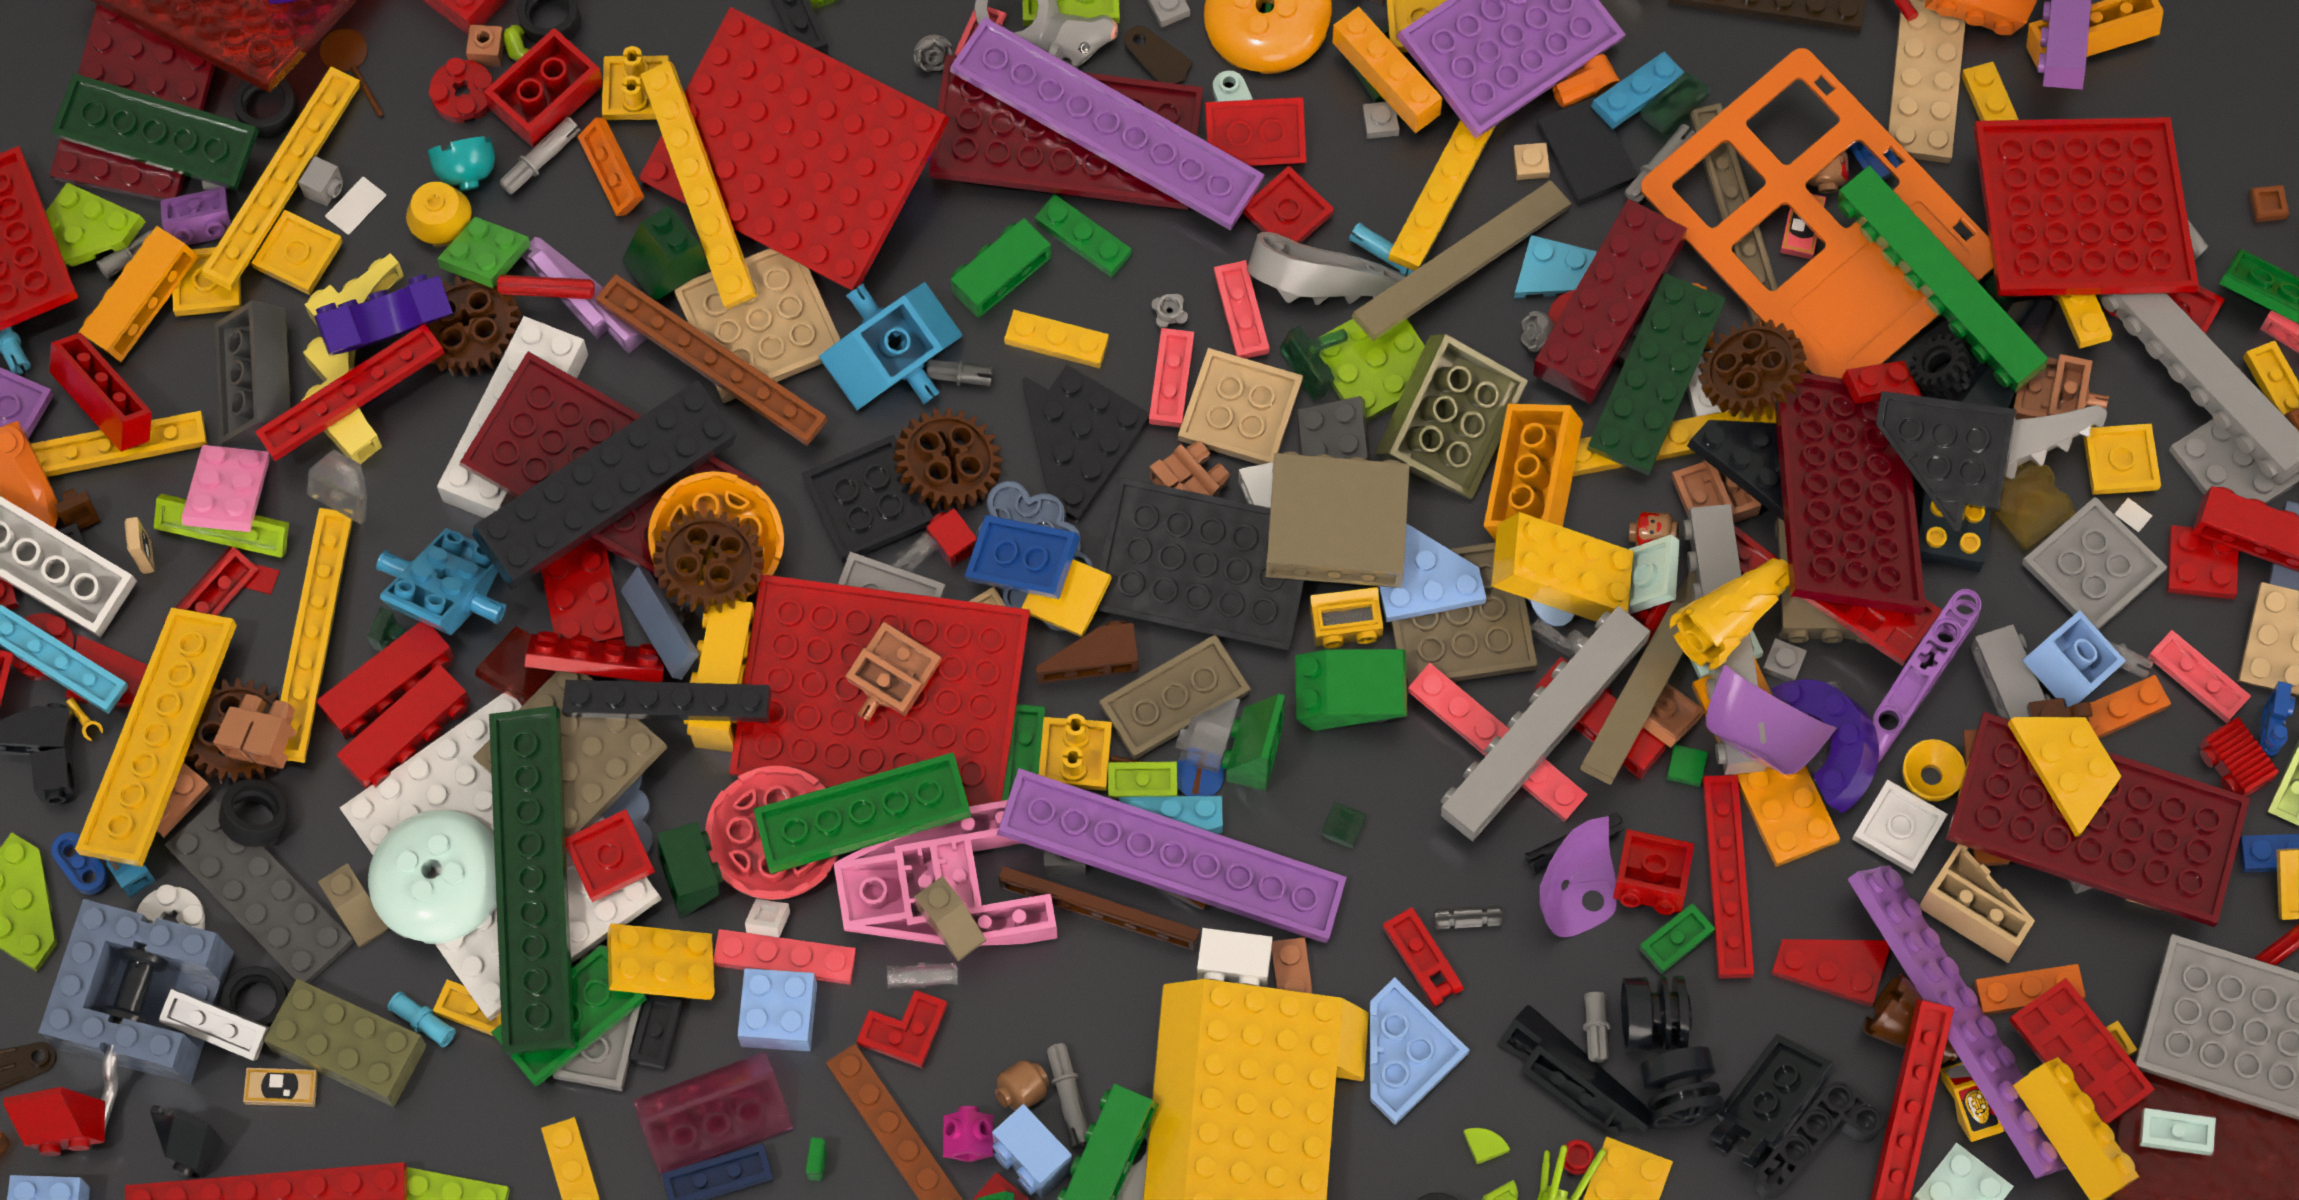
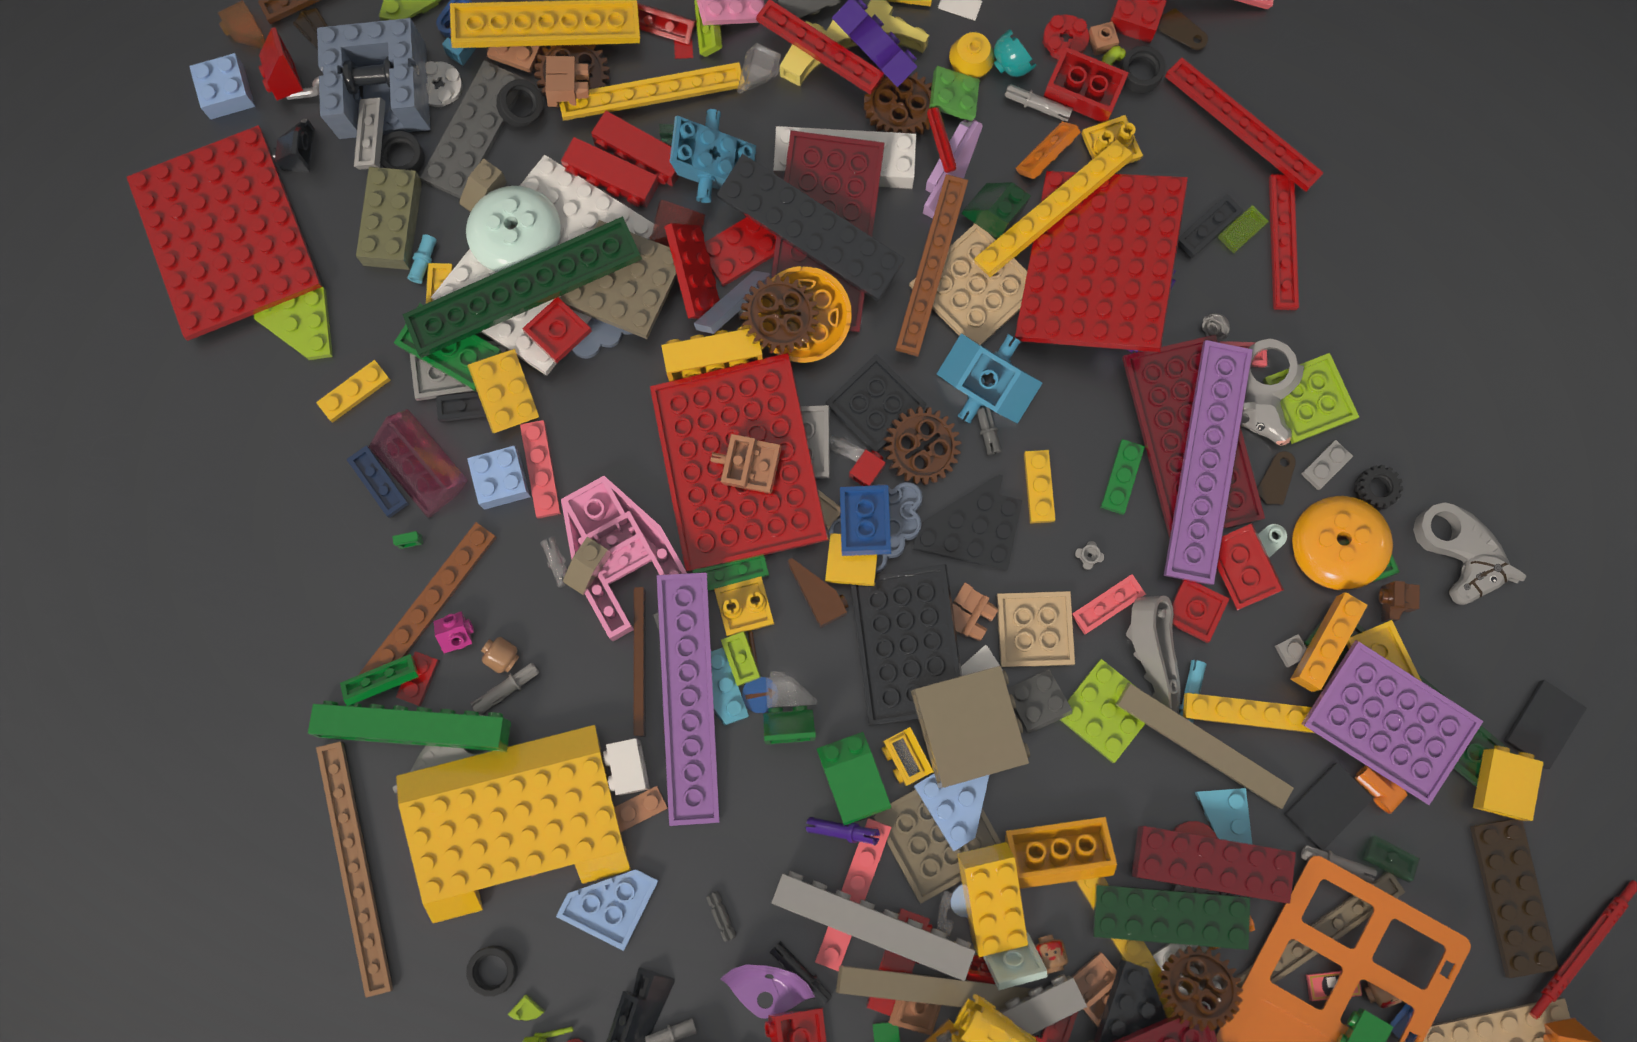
camera: 65 degrees right, 10 degrees up
tile [243,1068,318,1107] -> none
black plate [562,680,772,722] -> none
dark green slope [657,821,723,918] -> none
coral brick [705,766,839,900] -> none
white plate [745,899,790,938] -> none
green plate [753,752,972,874] -> none
red plate [856,990,948,1068] -> none
green brick [950,218,1051,319] -> none
light blue brick [992,1104,1073,1199] -> none
dark tan plate [1099,634,1251,760] -> none
coral plate [1149,328,1194,428] -> none
clear green plate [1279,326,1348,400] -> none
clear green tile [1321,802,1366,849] -> none
olive slope [1374,334,1528,499] -> none
red plate [1382,907,1464,1008] -> none
lime tile [1463,1128,1510,1165] -> none
tan plate [1513,143,1550,180] -> none
light grey plate [1521,311,1554,352] -> none
dark azure plate [1591,52,1686,129] -> none
none -> dark purple pin [806,817,880,845]

